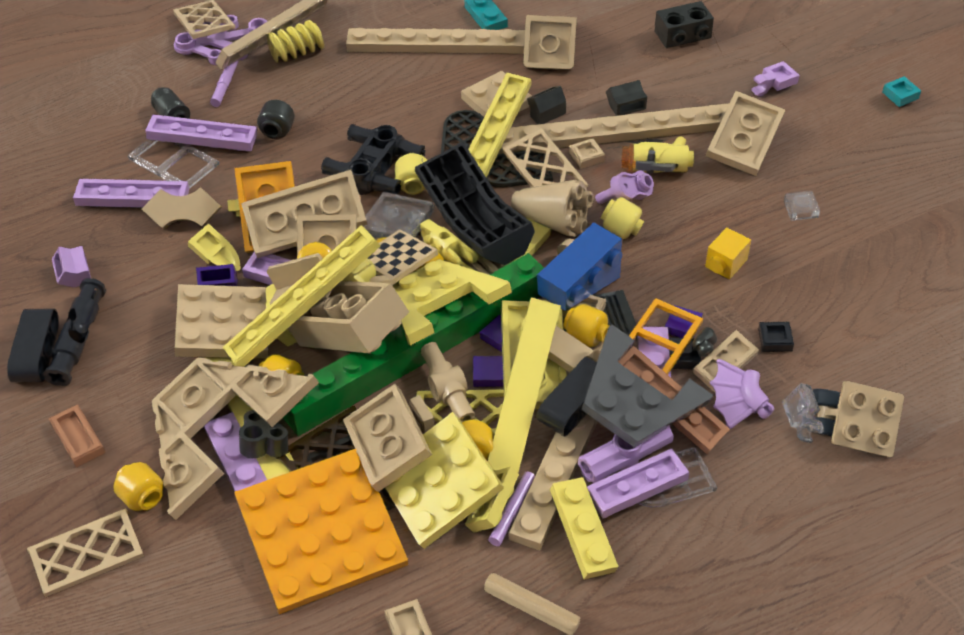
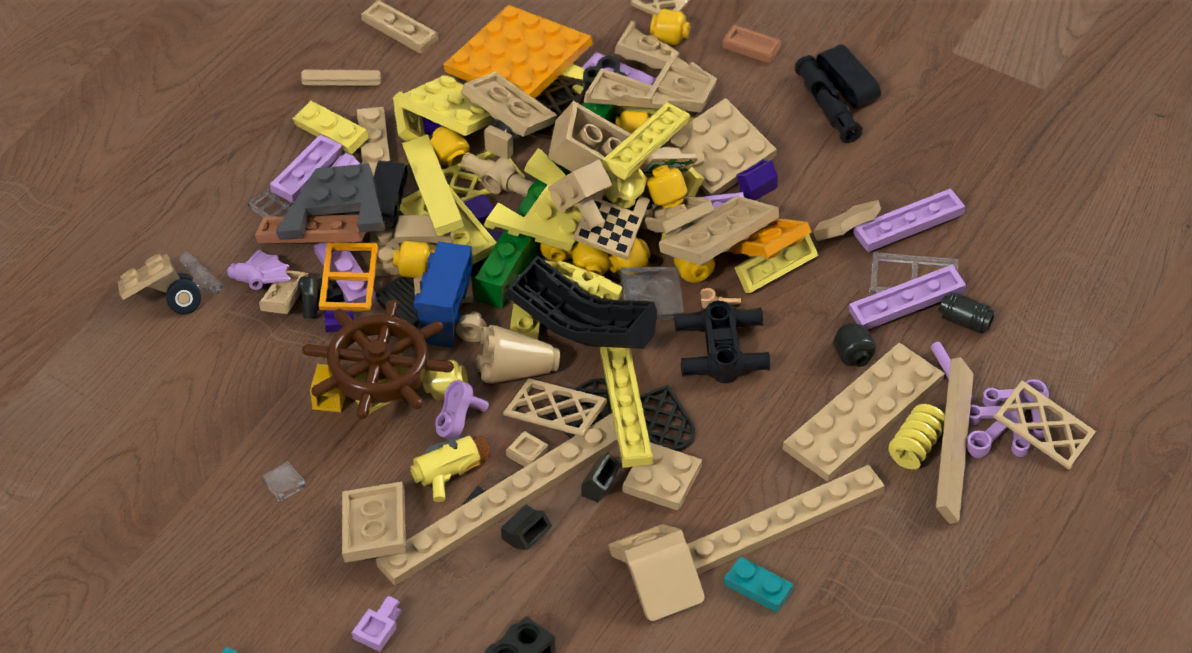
camera: 150 degrees right, 0 degrees up
lavender piece [52,246,91,287] -> none
light yellow plate [188,223,241,271] -> none
light yellow head [394,153,427,195] -> none
lavender piece [488,471,535,546] -> none
black tile [758,322,794,352] -> none
none -> reddish brown brick [302,299,454,419]
none -> tan brick [547,159,613,229]
none -> tan plate [783,342,945,482]

